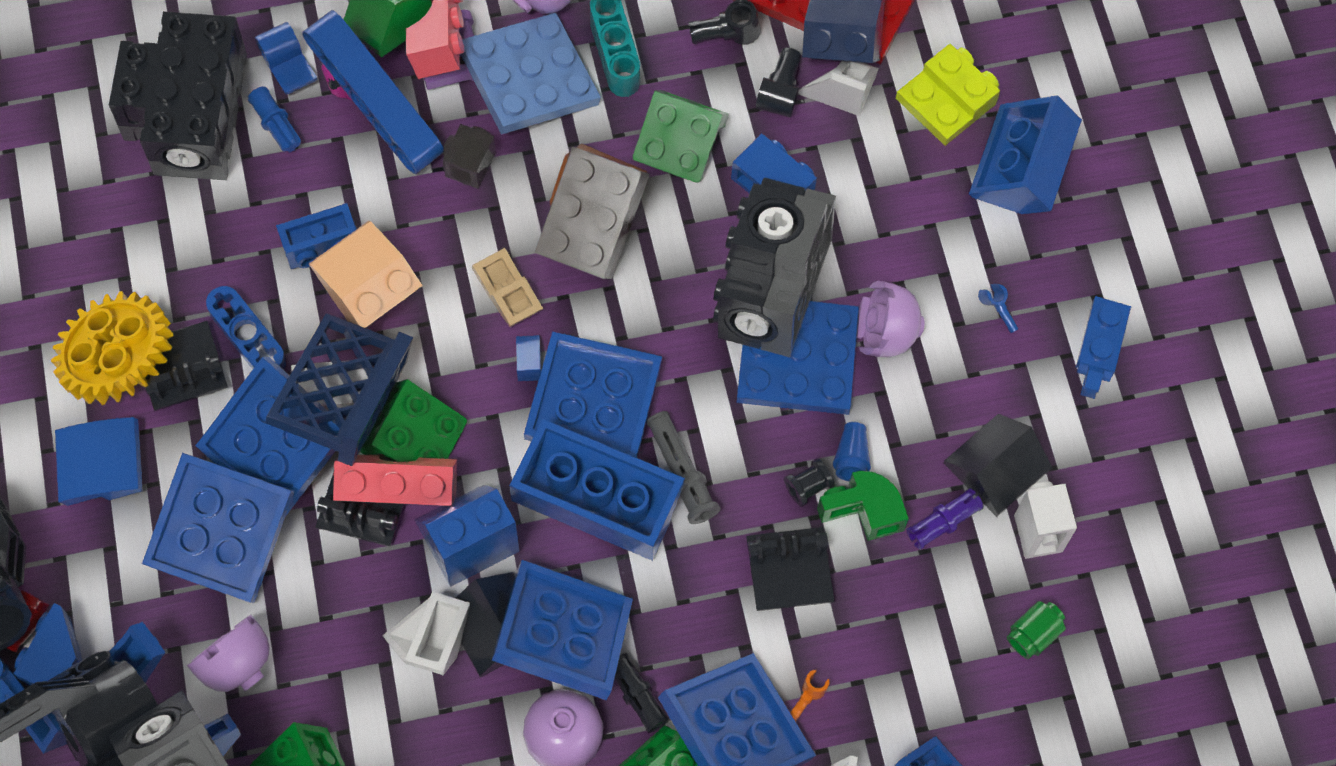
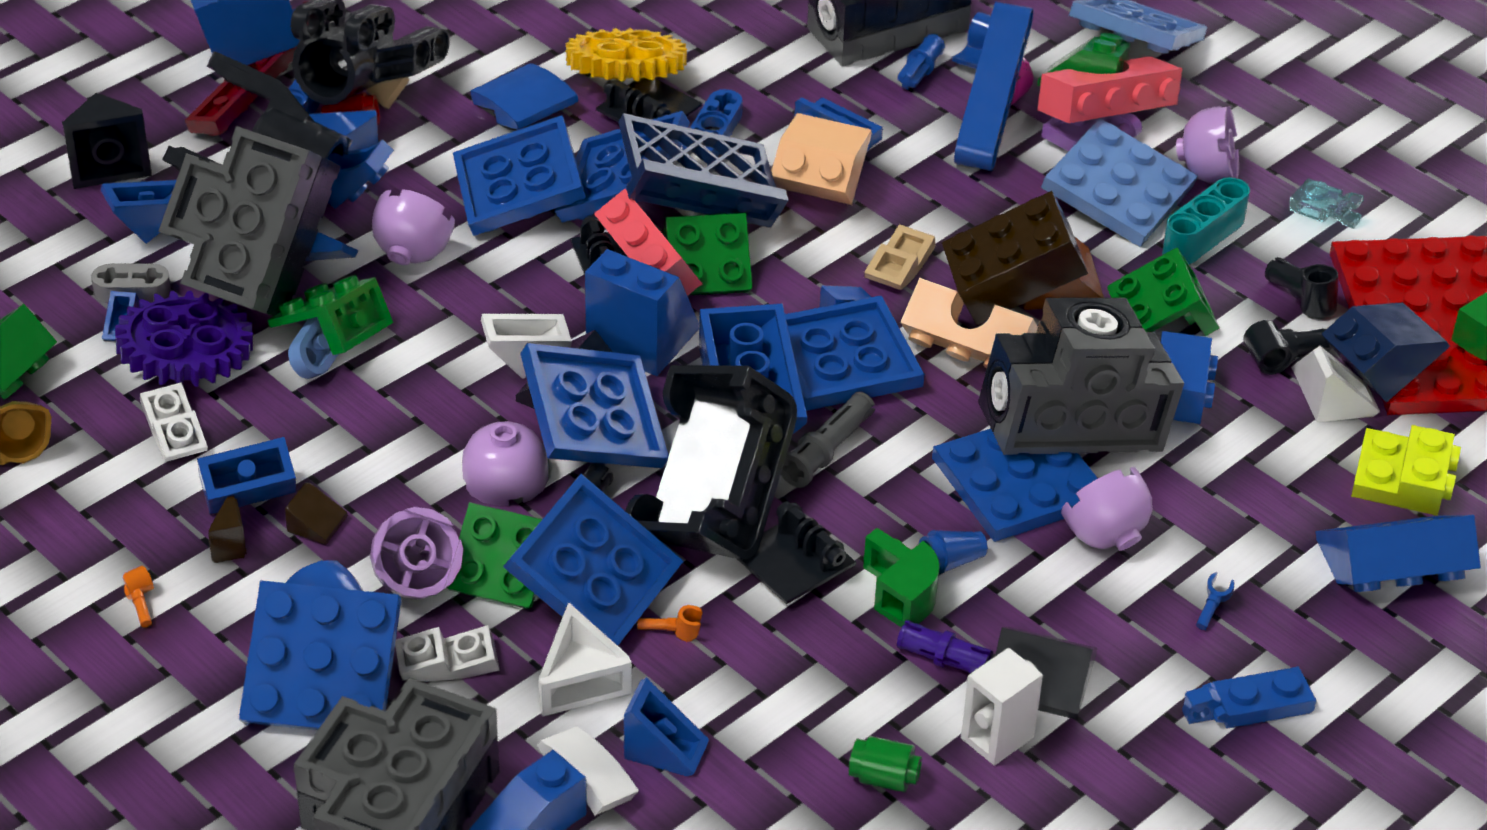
camera: 60 degrees right, 25 degrees down
clear smoke brick [443,124,496,189] -> none
black bush [784,458,835,507] -> none
none -> black windscreen [625,365,797,559]
none -> light nougat arch [900,278,1038,368]

